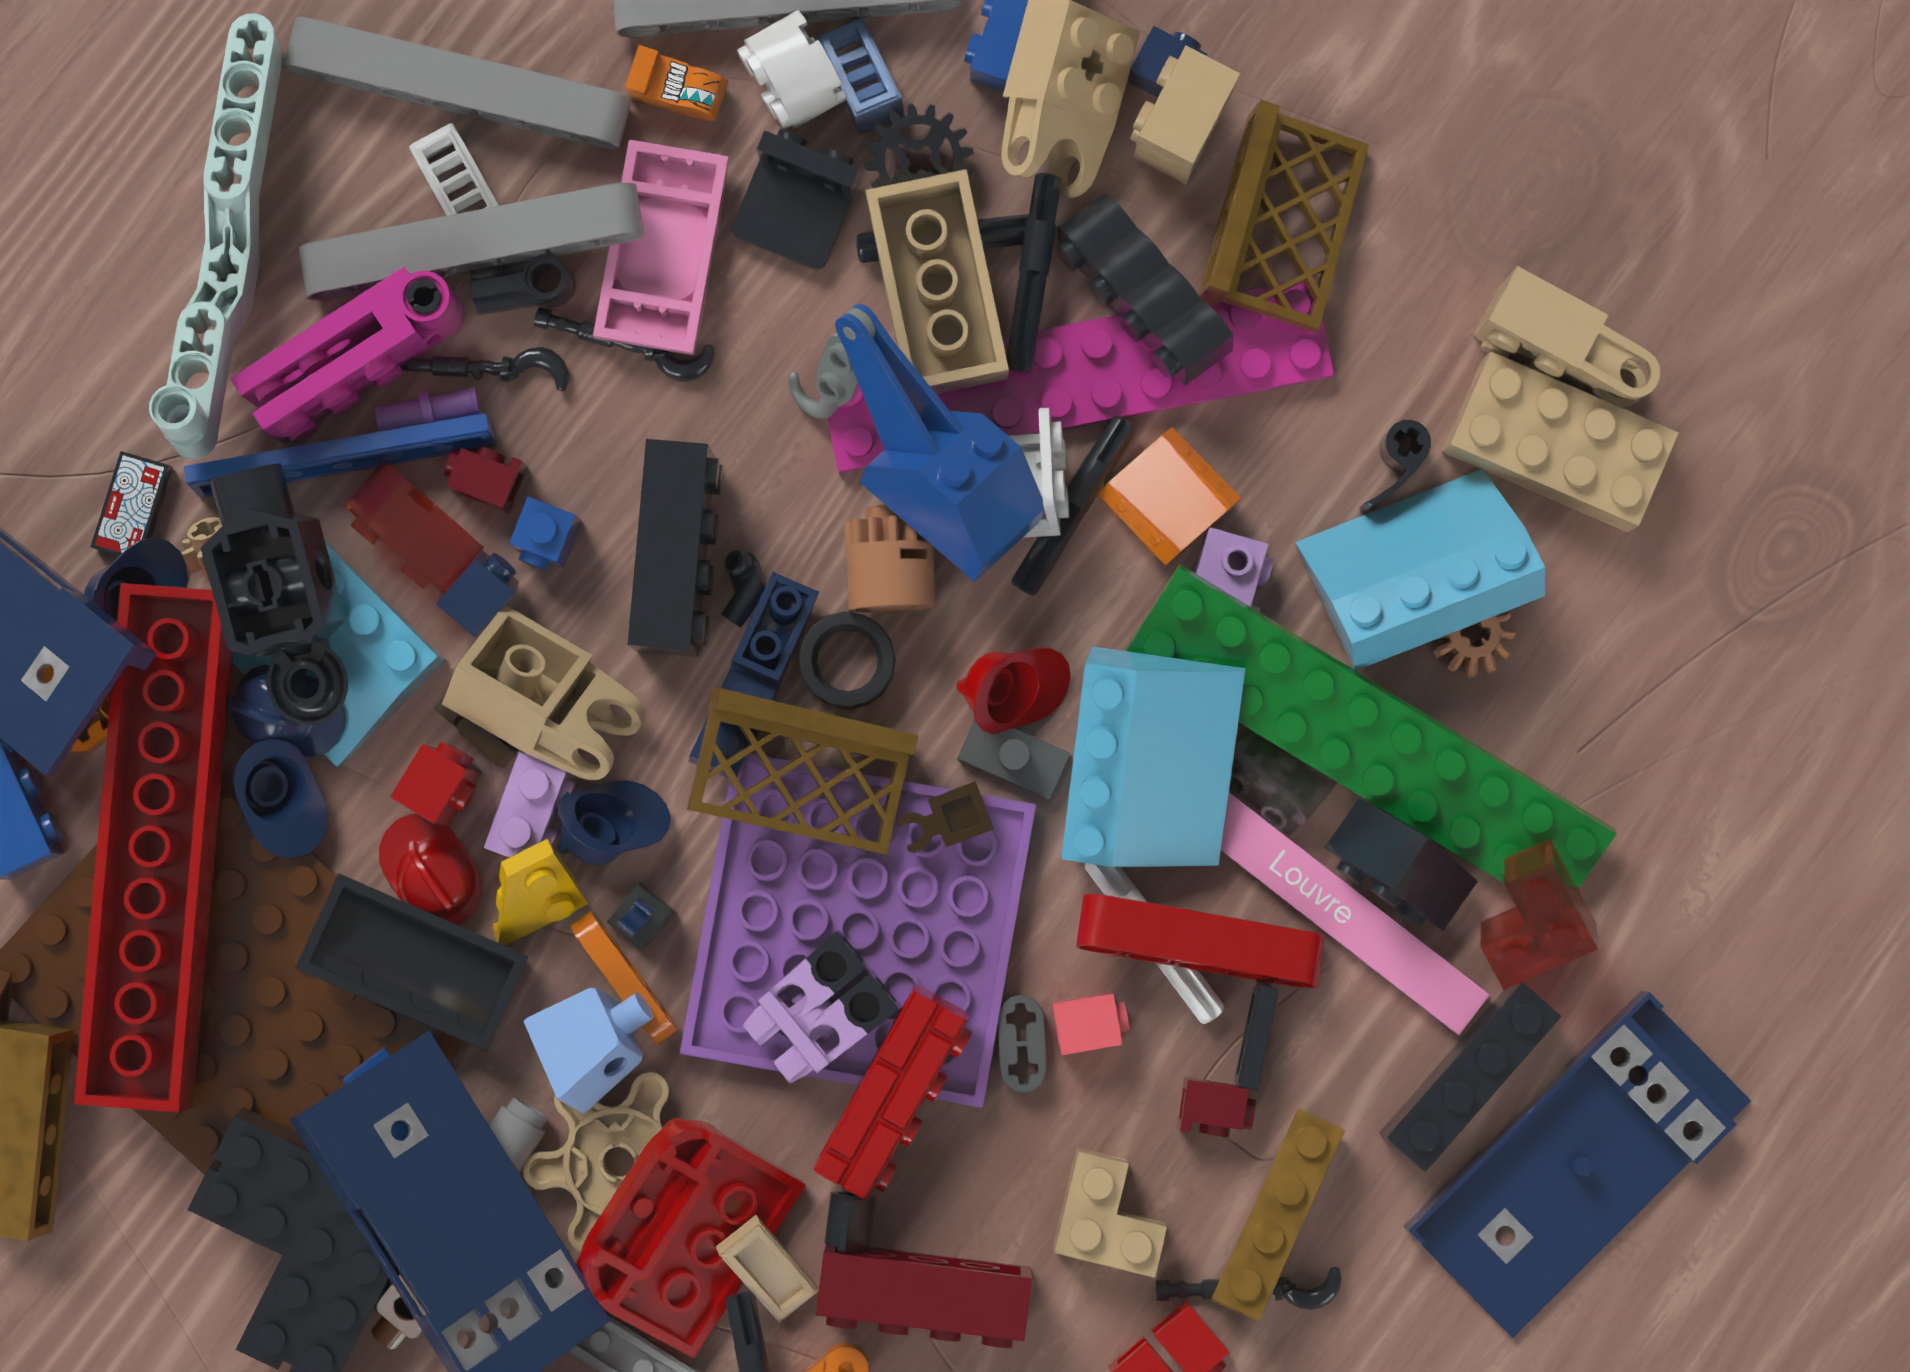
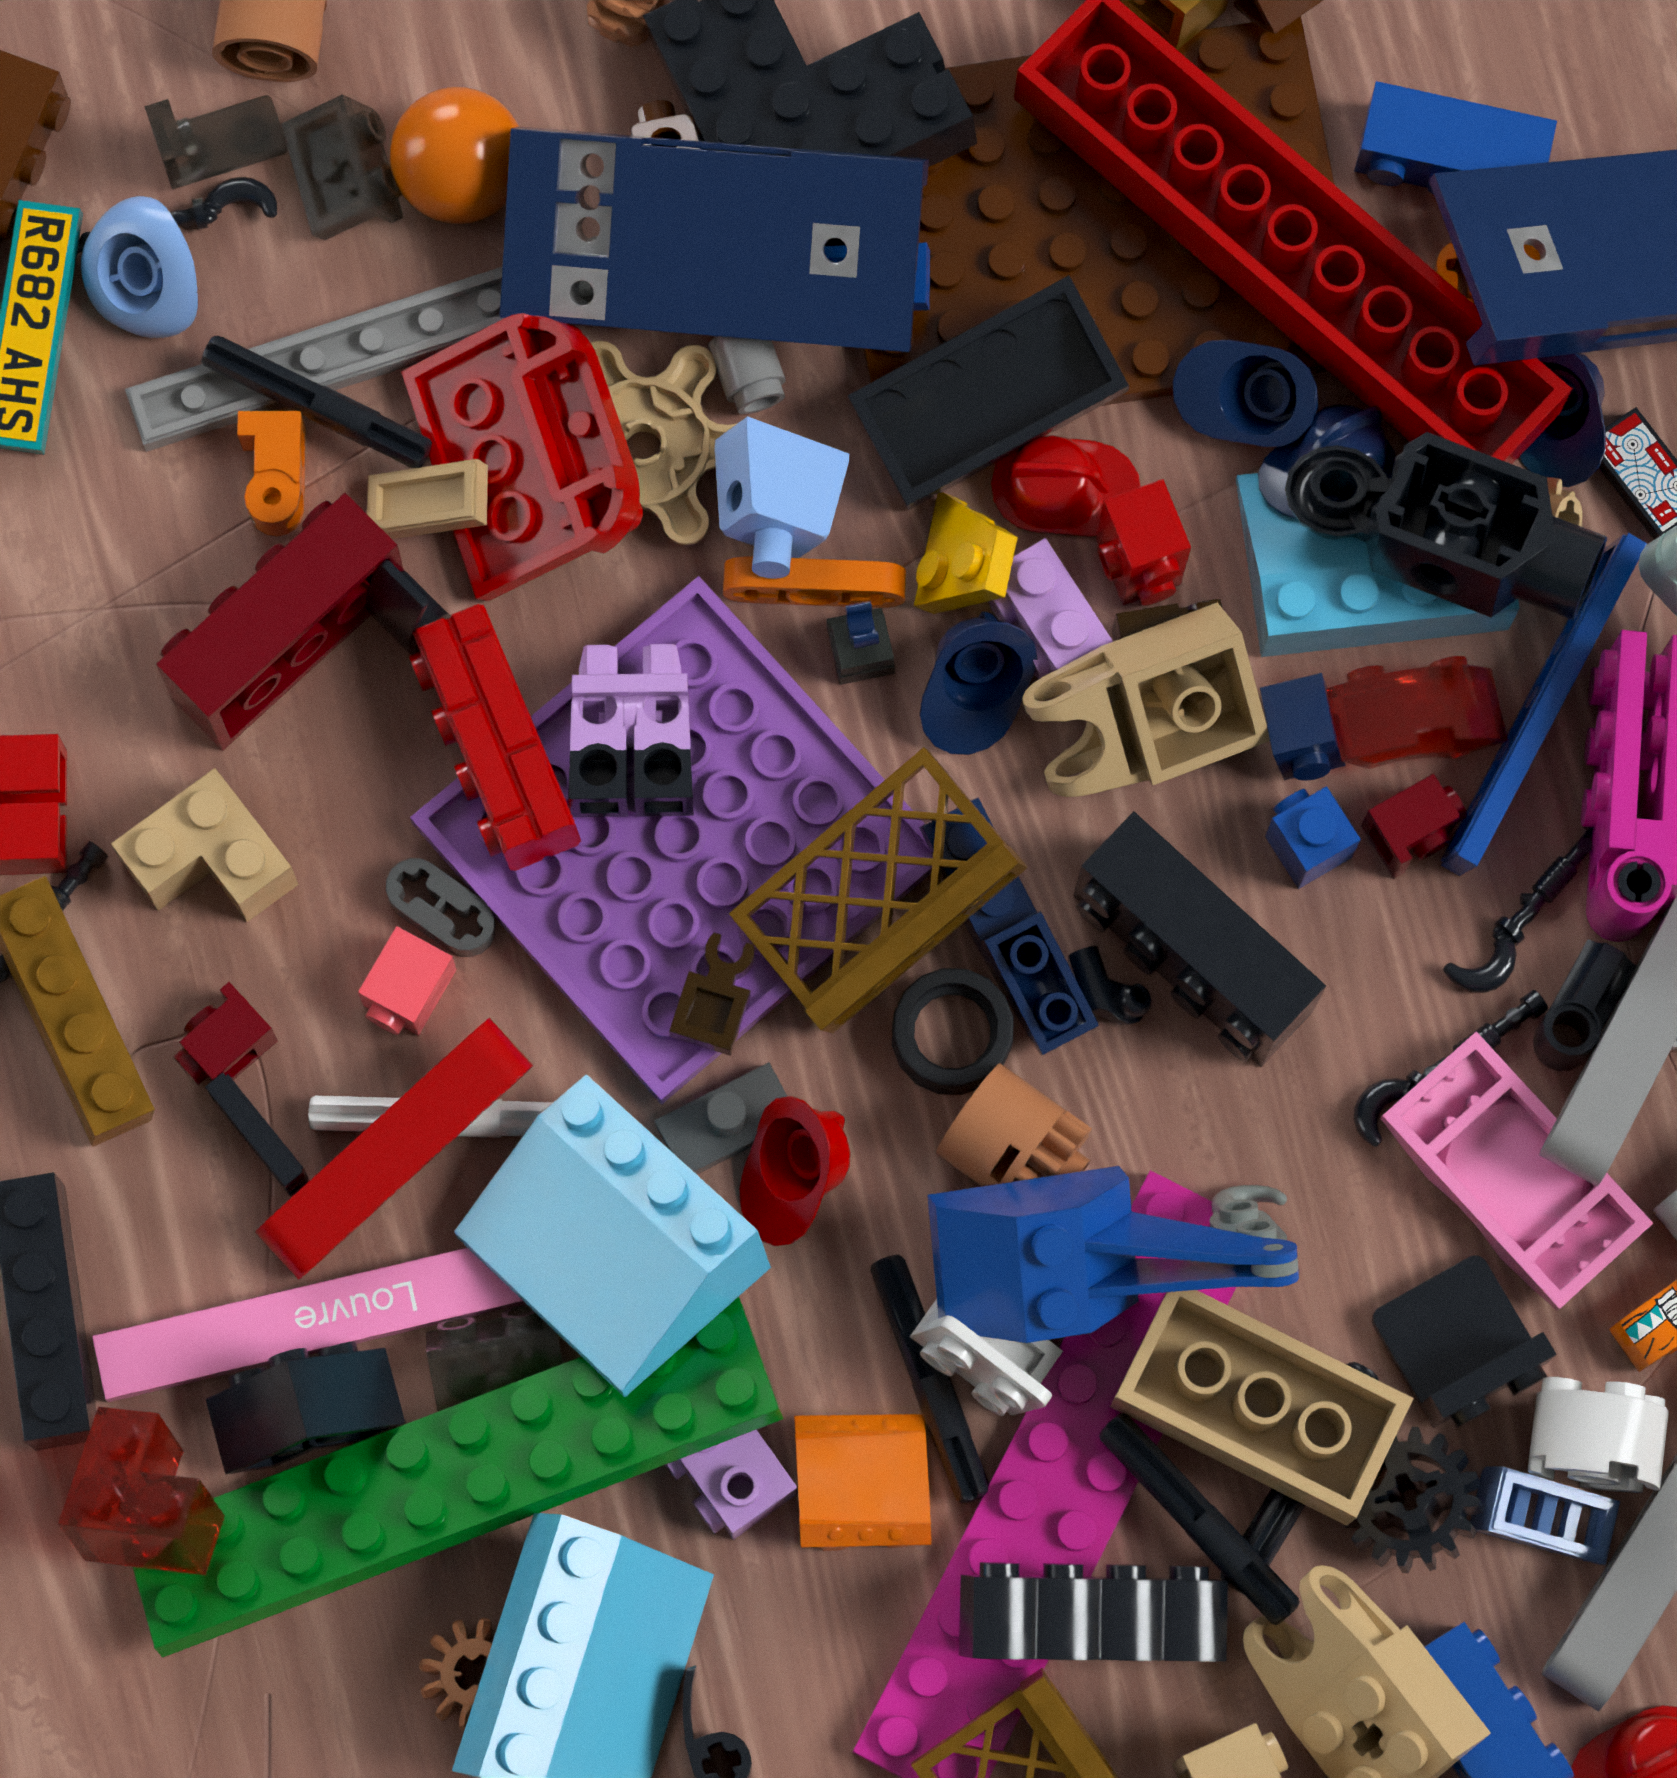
camera: 125 degrees right, 10 degrees down
medium lavender pin [374,386,481,432] -> none

